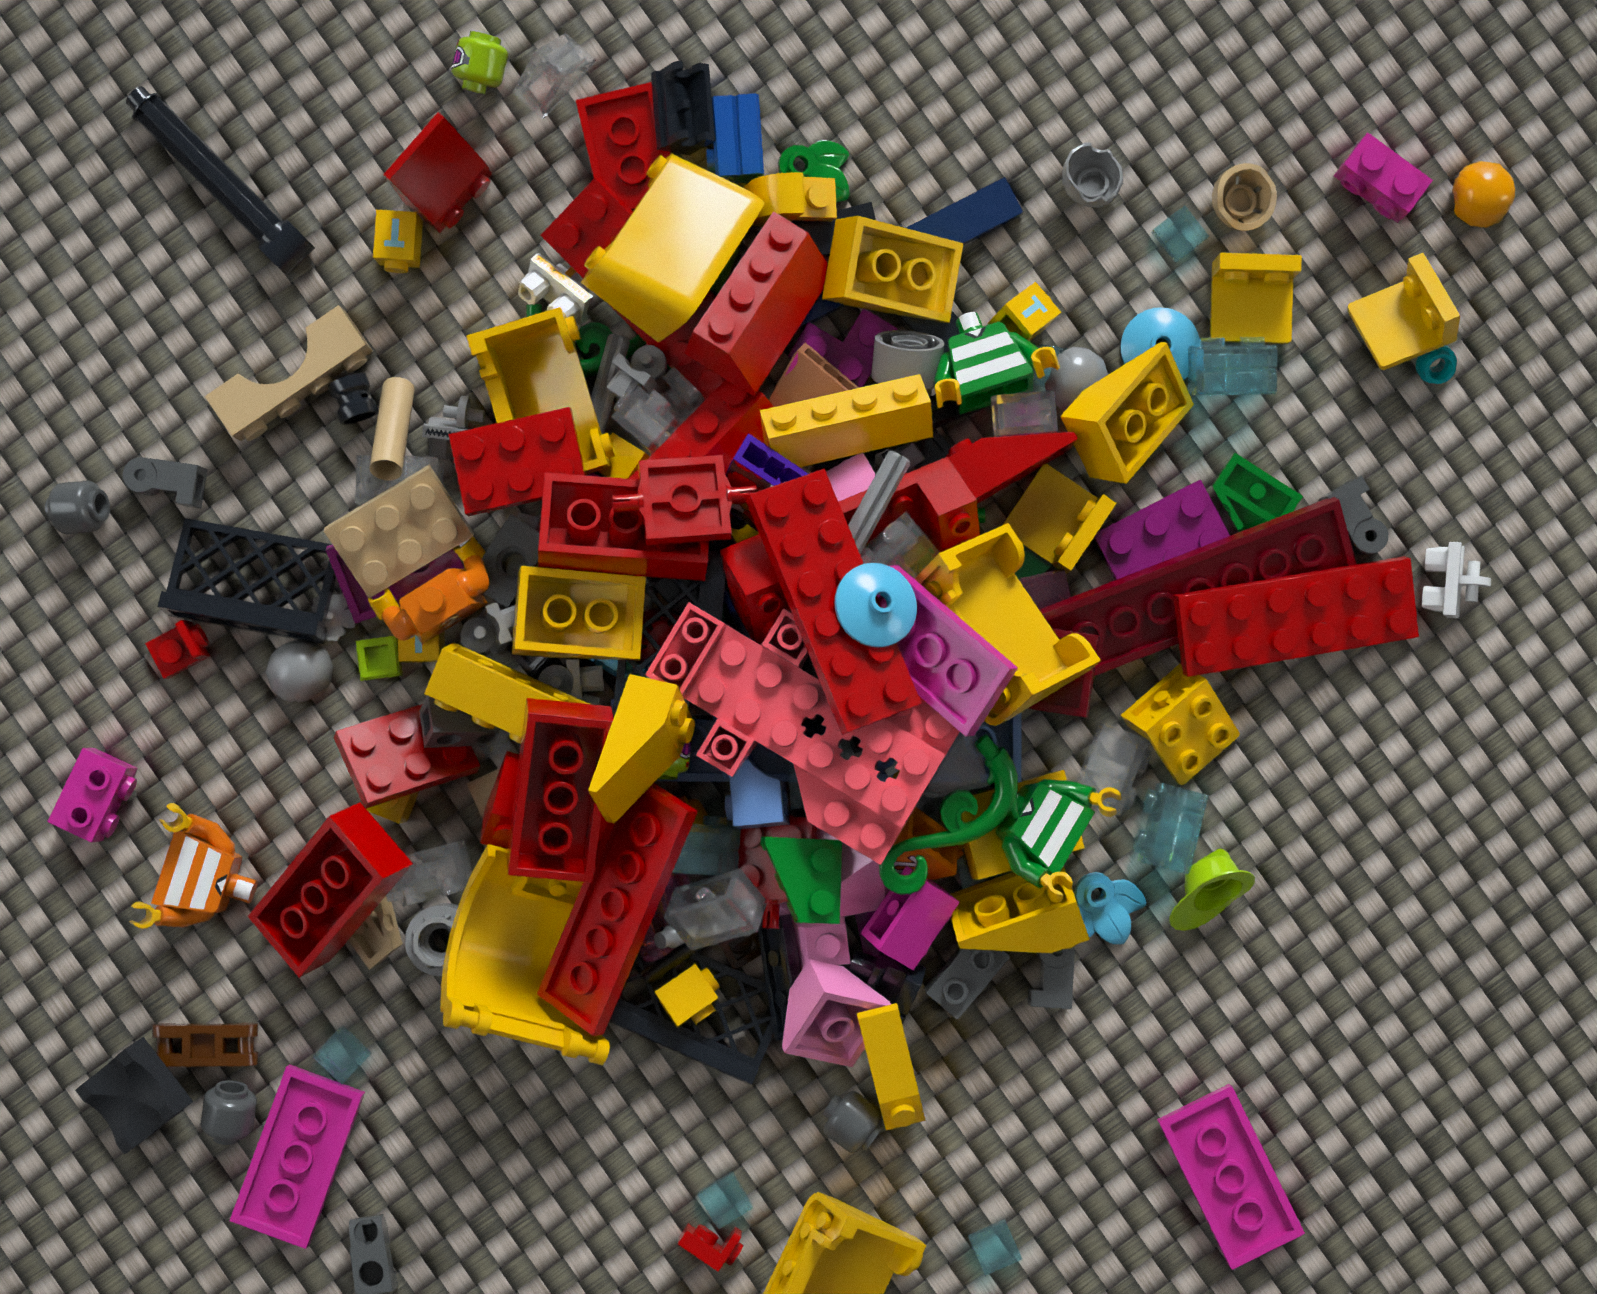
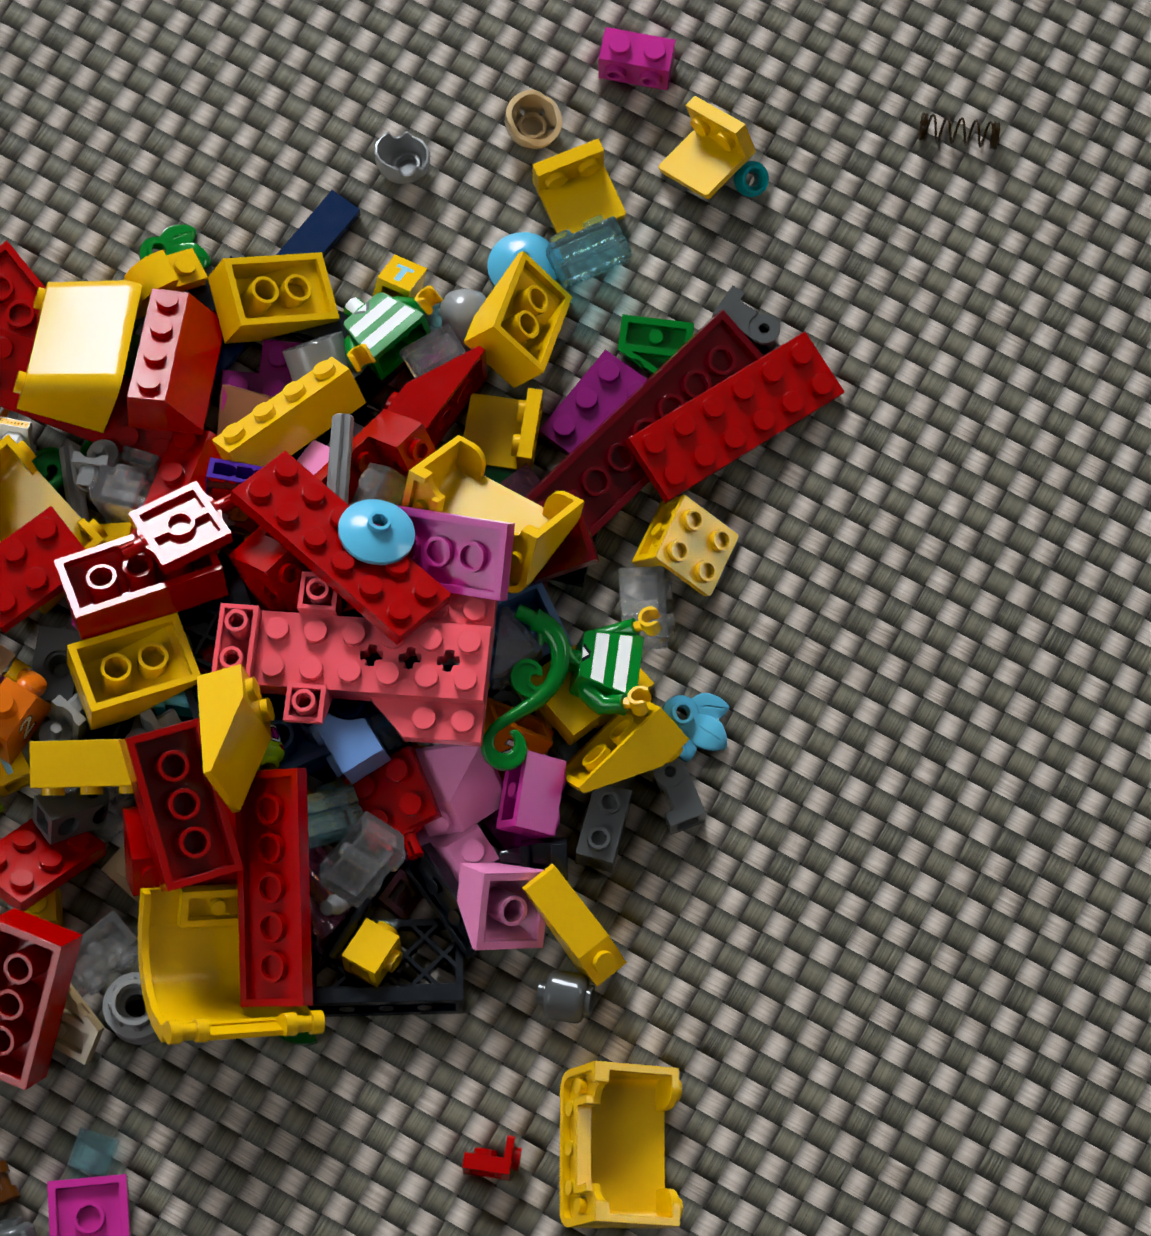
camera: 30 degrees left, 15 degrees down
black hinge [651,60,715,156] -> none
clear light blue tile [697,1171,754,1230] -> none
blue brick [706,93,764,184] -> none
green wing [760,837,842,924] -> none
clear light blue tile [968,1219,1022,1276] -> none
clear light blue brick [1133,783,1209,874] -> none
clear light blue tile [1151,205,1209,263] -> none
dark pink plate [1157,1084,1305,1270] -> none
lime piece [1169,849,1255,931] -> none
white hips [1422,542,1491,618] -> none
light orange hair [1452,161,1515,228] -> none

